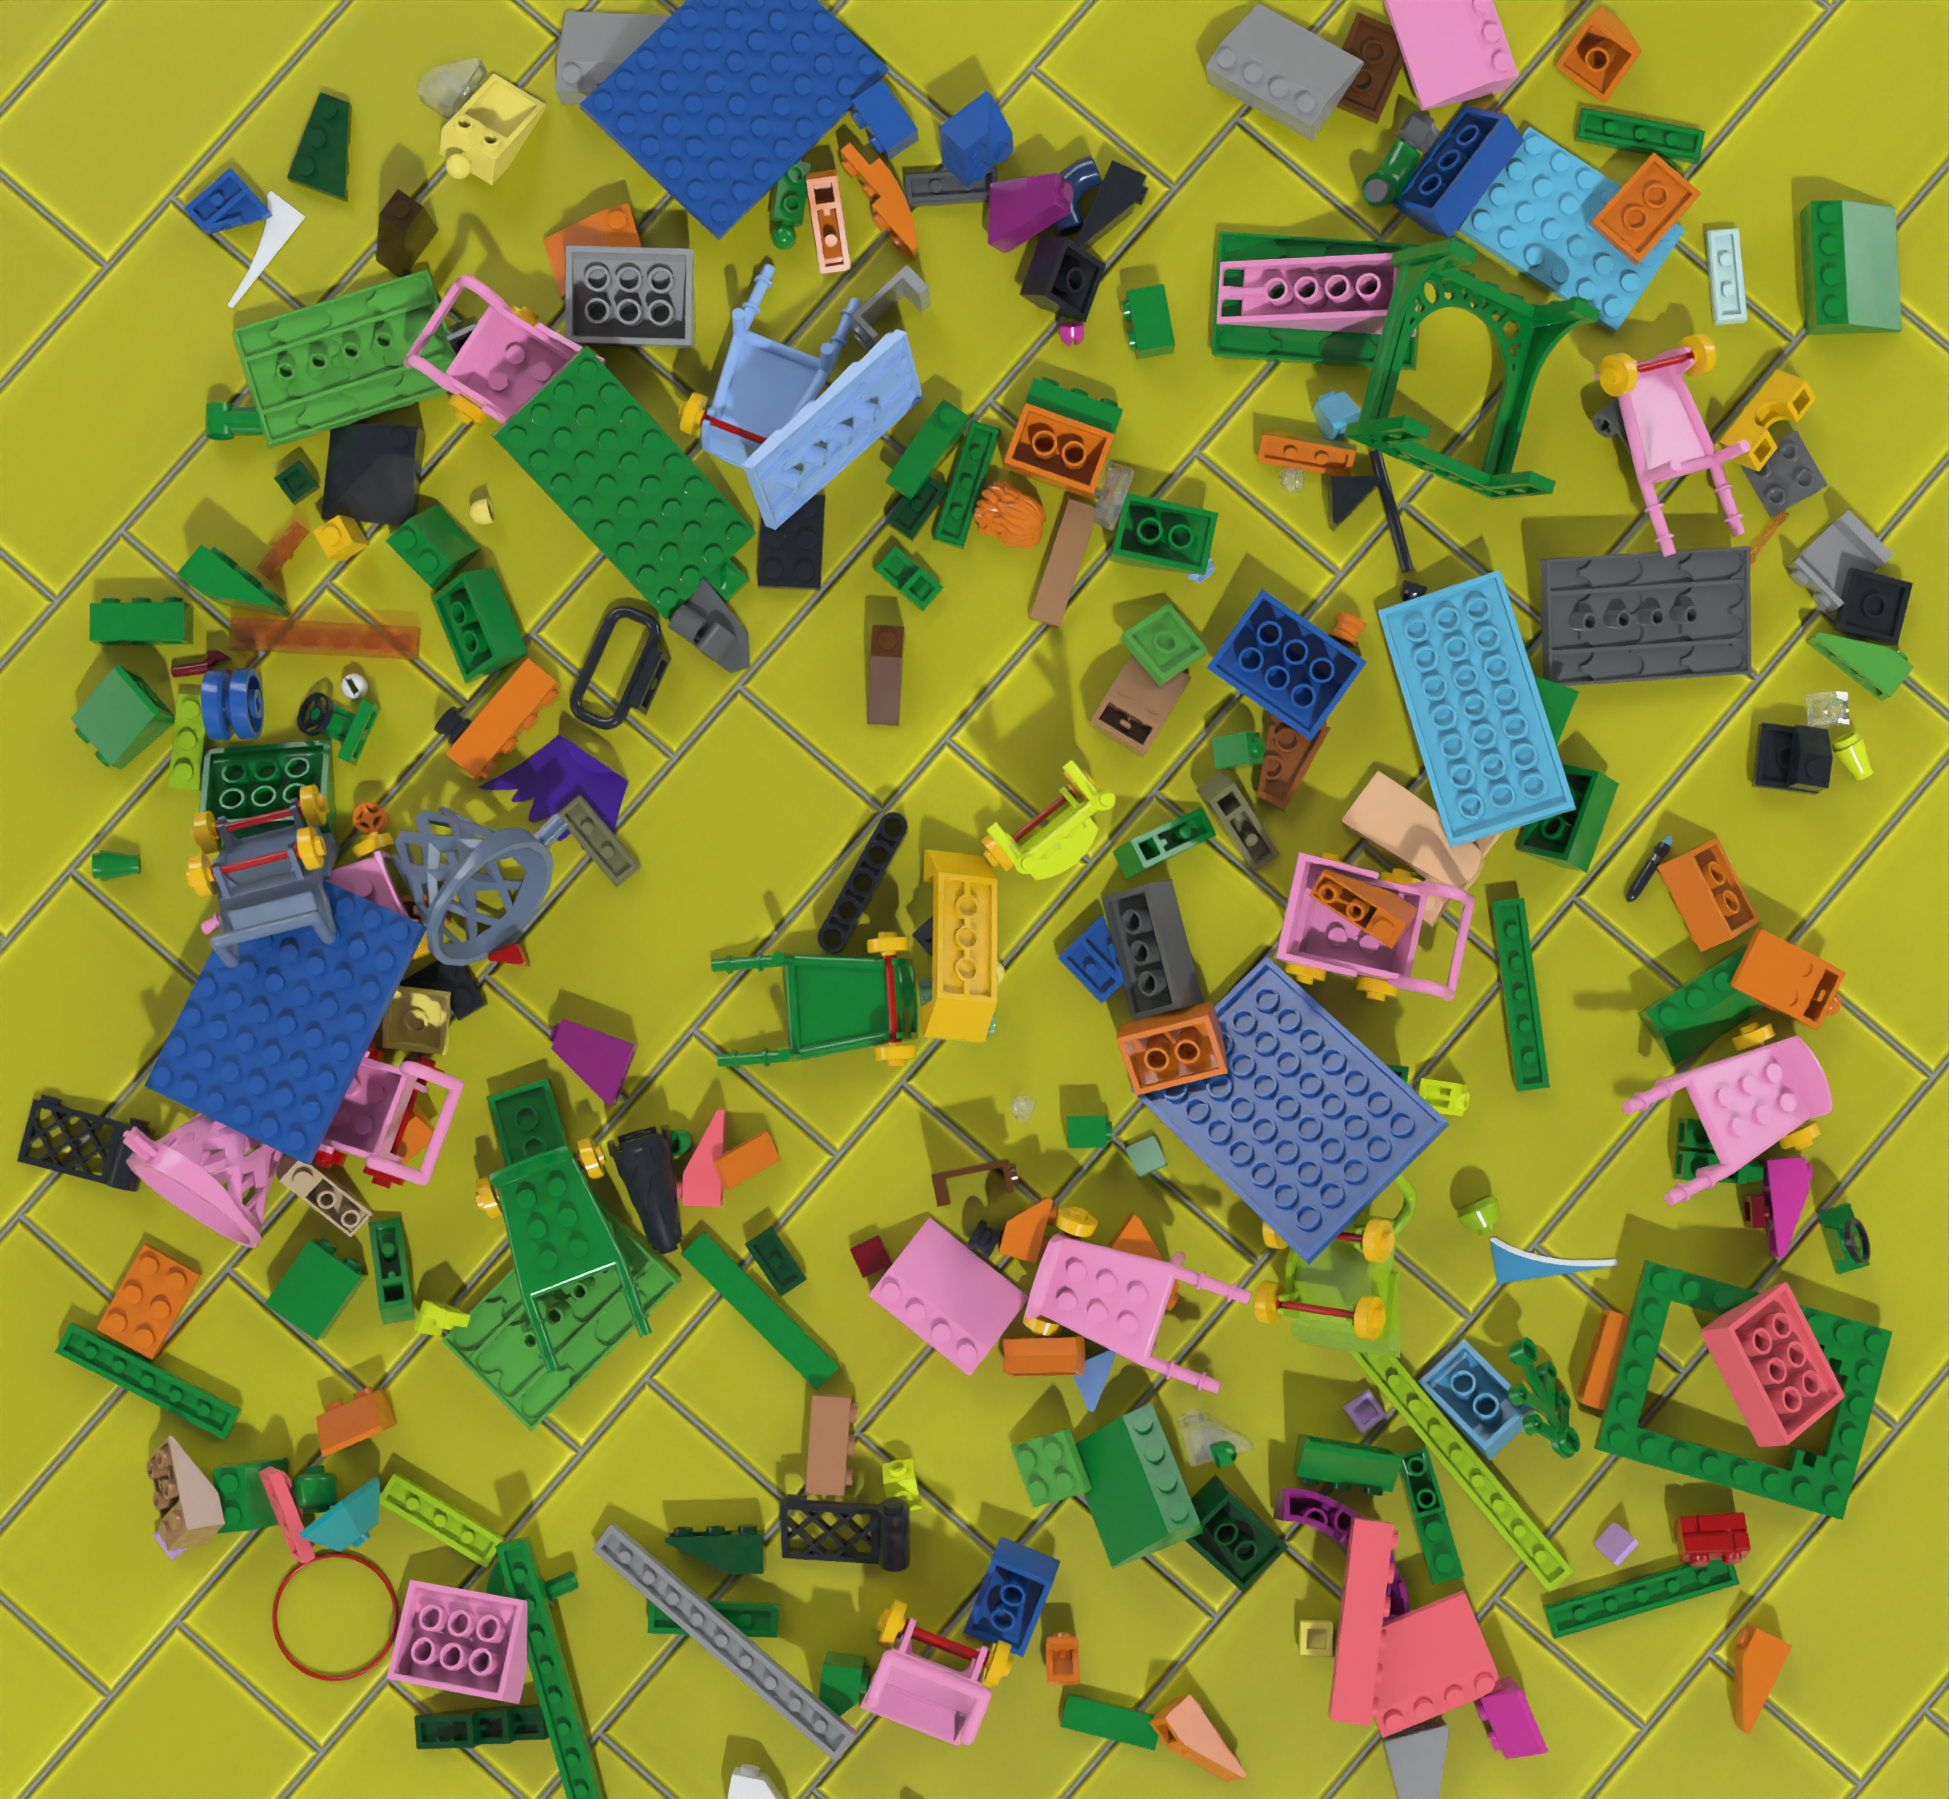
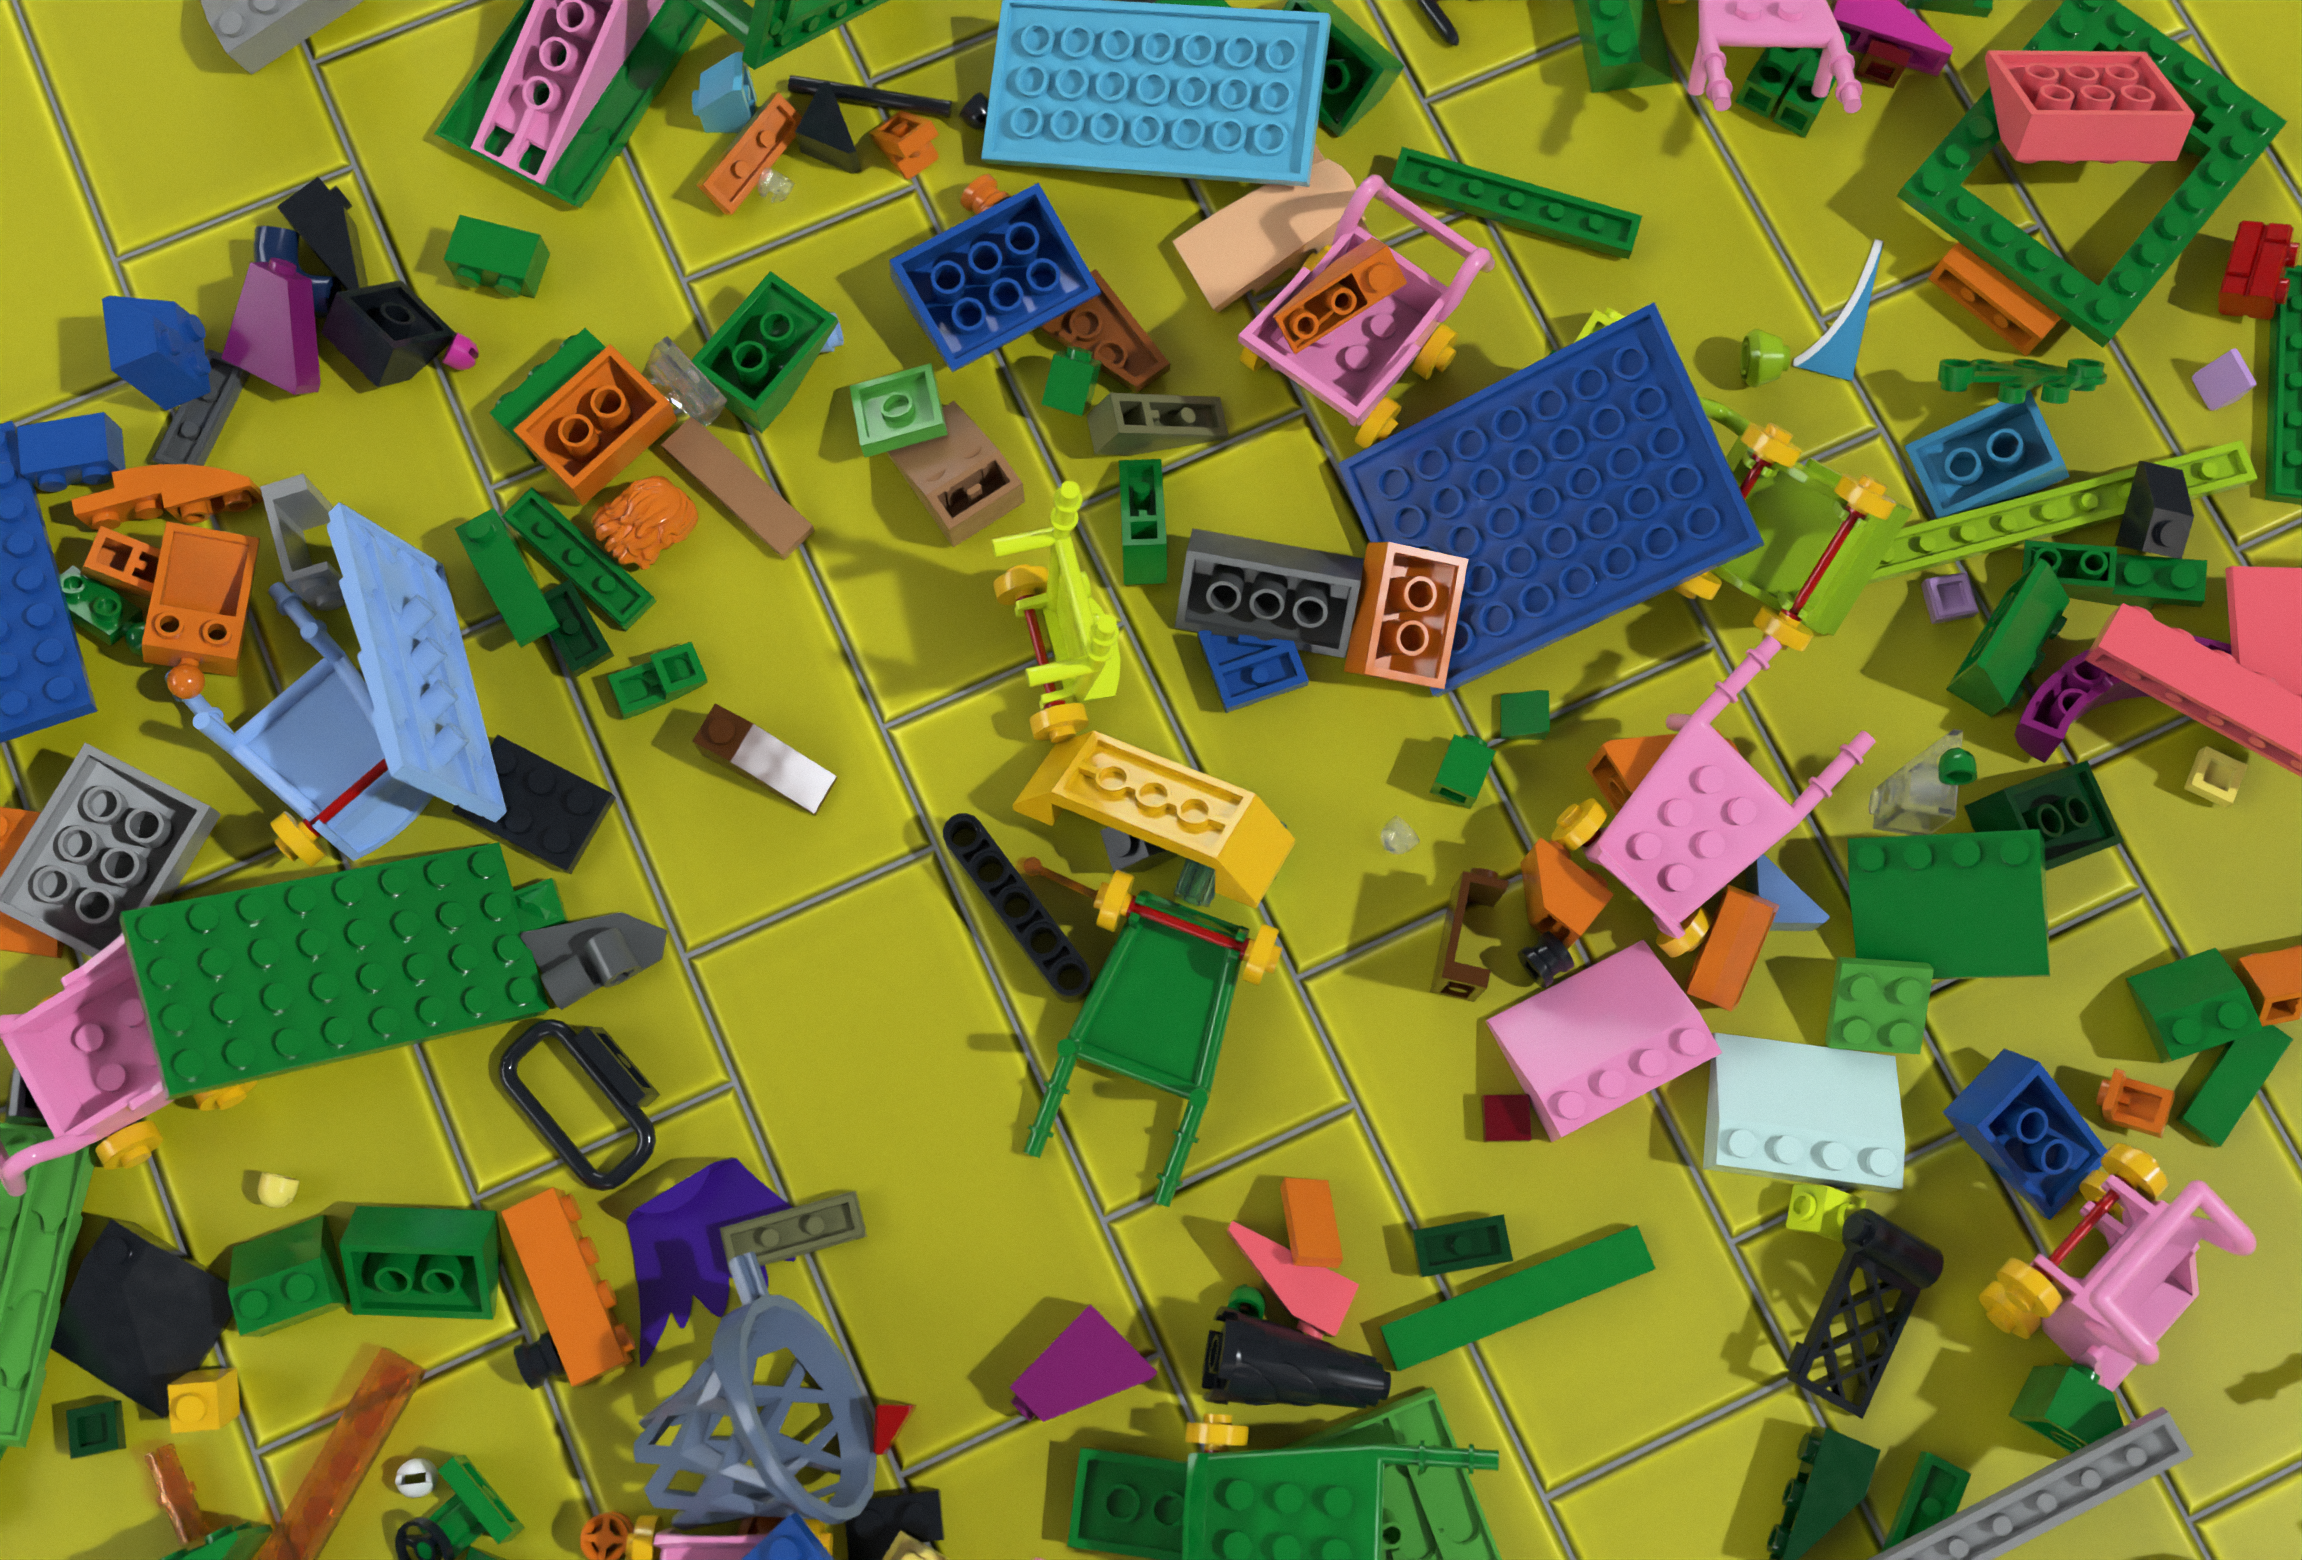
camera: 75 degrees left, 10 degrees down
nougat brick [805,1392,858,1496] -> none
none -> orange slope [142,521,260,699]
none -> orange slope [869,110,939,179]
none -> clear orange hinge [1024,857,1098,903]
none -> light aqua slope [1703,1033,1905,1193]
none -> black slope [2115,461,2194,559]
none -> green slope [2125,947,2264,1063]

